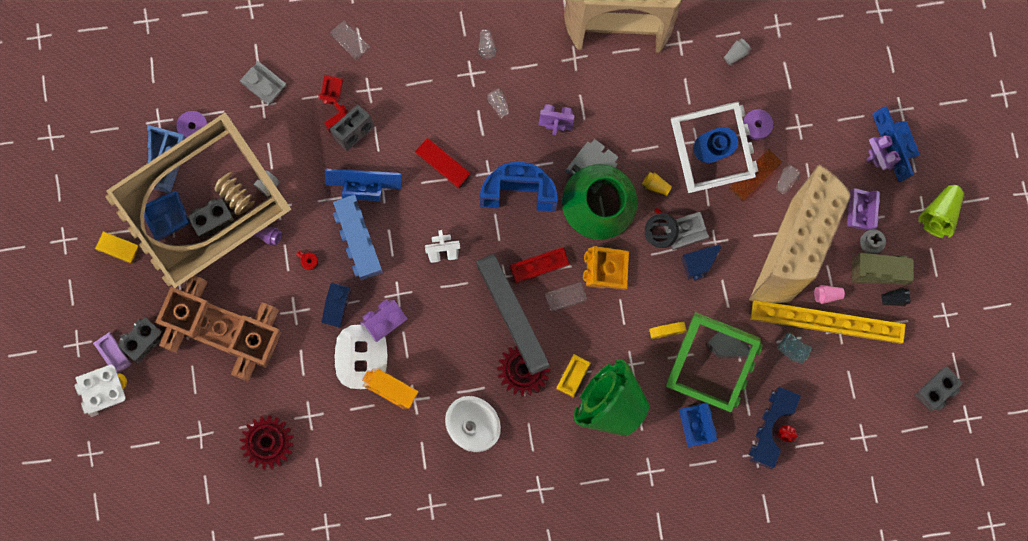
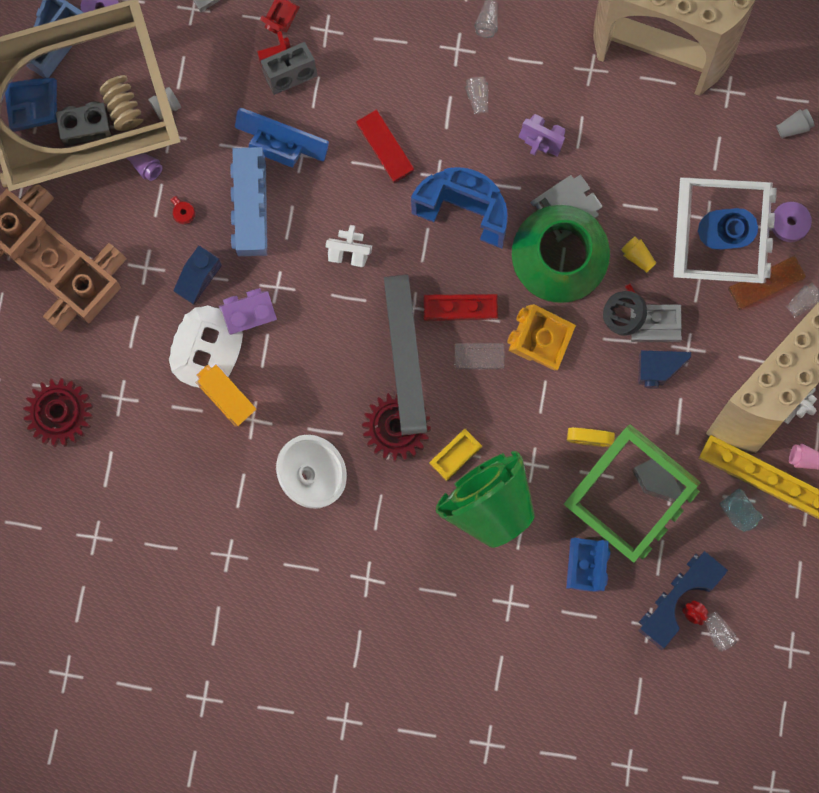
camera: 30 degrees right, 0 degrees up
none -> clear cone [705,612,737,652]

